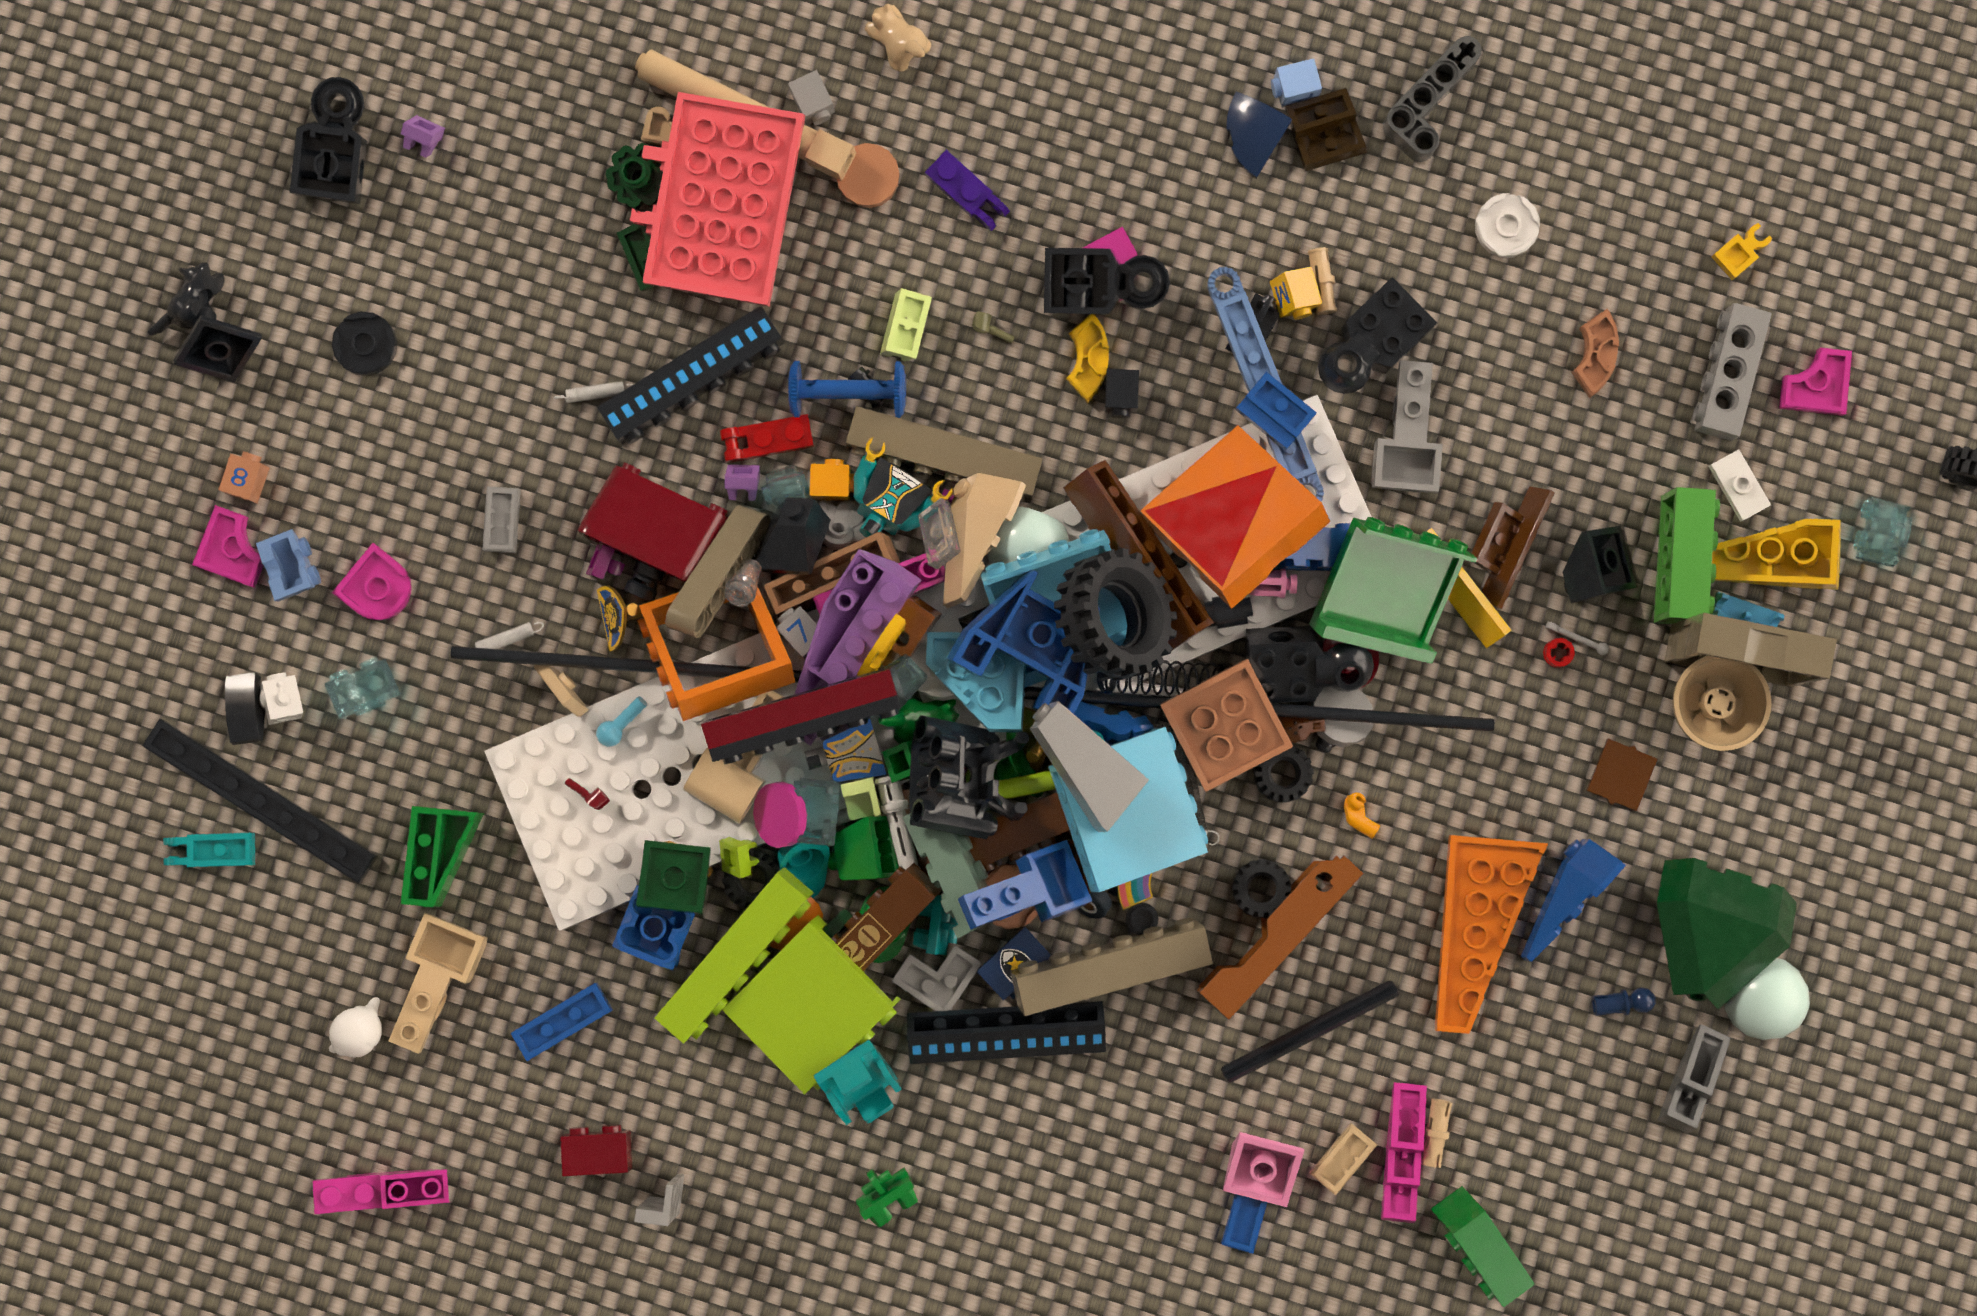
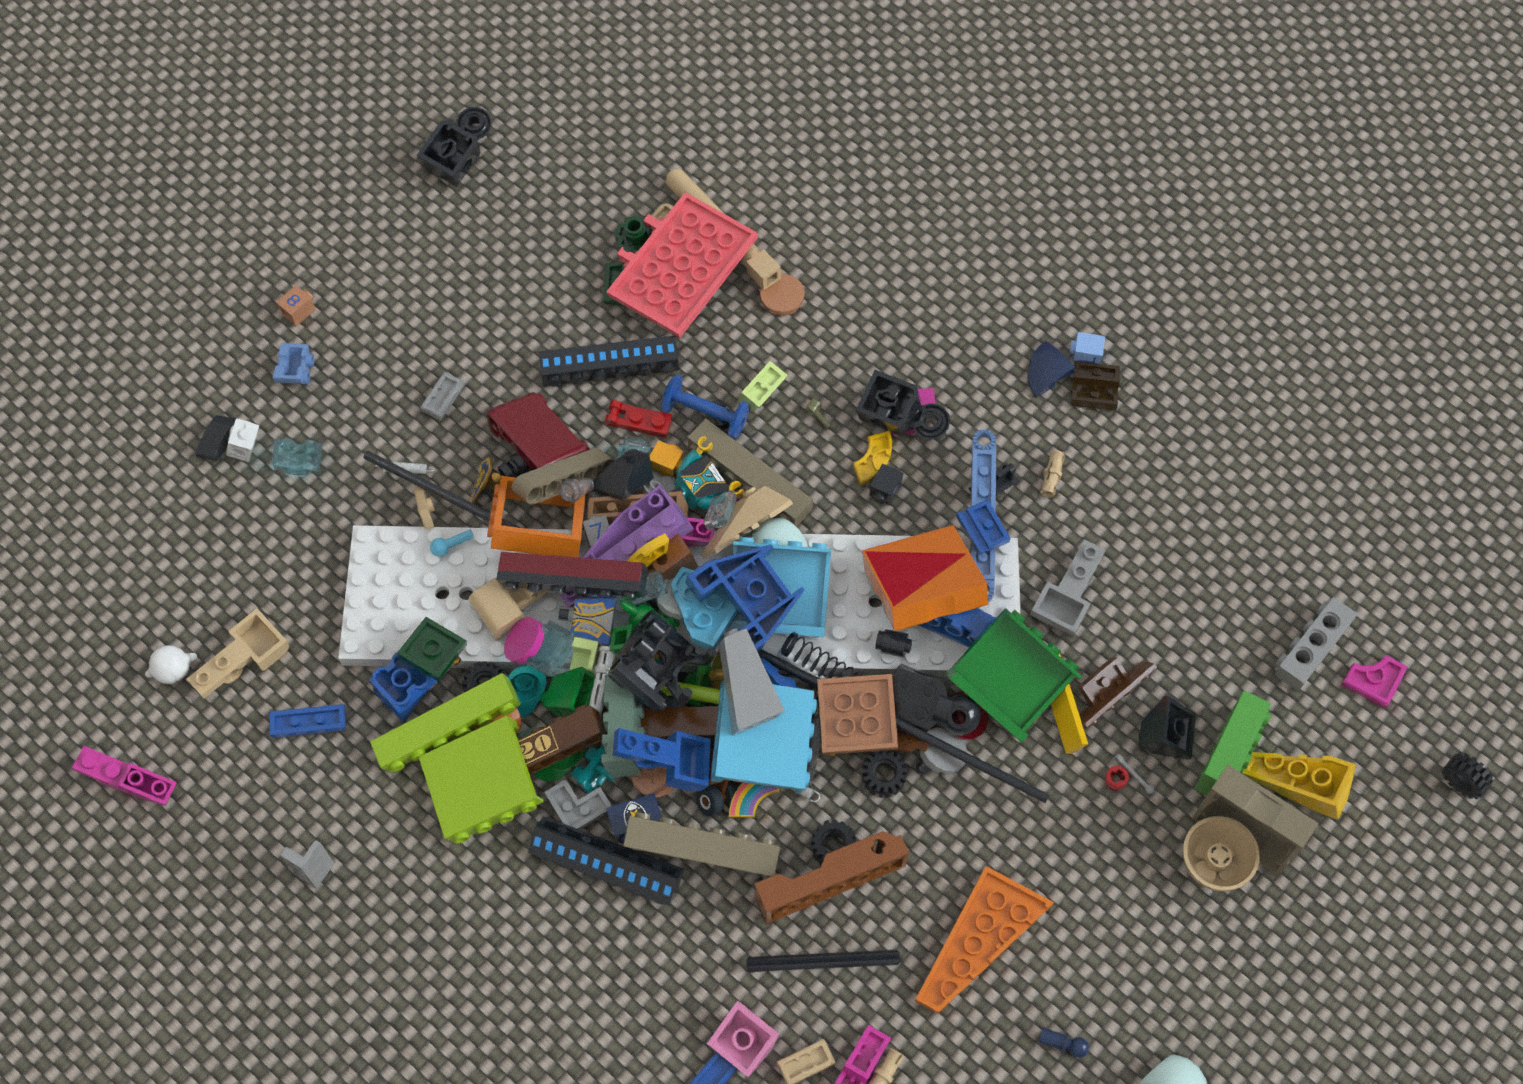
camera: 20 degrees right, 20 degrees down
black tile [142,719,378,884] -> none
black animal [147,262,224,336] -> none
teal hinge [163,833,255,867] -> none
black slope [173,315,262,382] -> none
dark pink tile [192,505,264,588] -> none
black tile [332,311,398,376] -> none
dark pink tile [332,543,412,620] -> none
medium lavender tile [401,115,445,158] -> none
green wedge [401,806,484,907] -> none
white piece [554,381,633,403] -> none
dark red brick [560,1124,632,1177] -> none
dark red hand [565,778,610,810] -> none
magenta tile [586,544,625,580] -> none
lime tile [719,837,759,878] -> none
medium lavender tile [725,465,760,501] -> none
light grey brick [788,70,835,125] -> none
teal panel [813,1040,902,1125] -> none
green hips [856,1167,918,1227] -> none
tan animal [865,4,931,72] -> none
dark purple hinge [925,149,1010,231] -> none
black tyre [1054,548,1177,682] -> none
reddish brown brick [1063,460,1214,650] -> none
black plate [1126,903,1159,935] -> none
bright pink arm [1249,569,1297,598] -> none
yellow brick [1270,267,1322,320] -> none
black brick [1318,277,1437,394] -> none
light orange arm [1344,792,1380,839] -> none
dark grey beam [1383,36,1482,162] -> none
white tile [1475,193,1540,258] -> none
blue wedge [1520,839,1626,962] -> none
nougat tile [1571,308,1619,398] -> none
reddish brown piece [1586,738,1658,811] -> none
dark green panel [1657,858,1797,1009] -> none
white plate [1708,449,1771,522] -> none
yellow plate [1711,223,1772,280] -> none
clear light blue cylinder [1854,497,1912,567] -> none

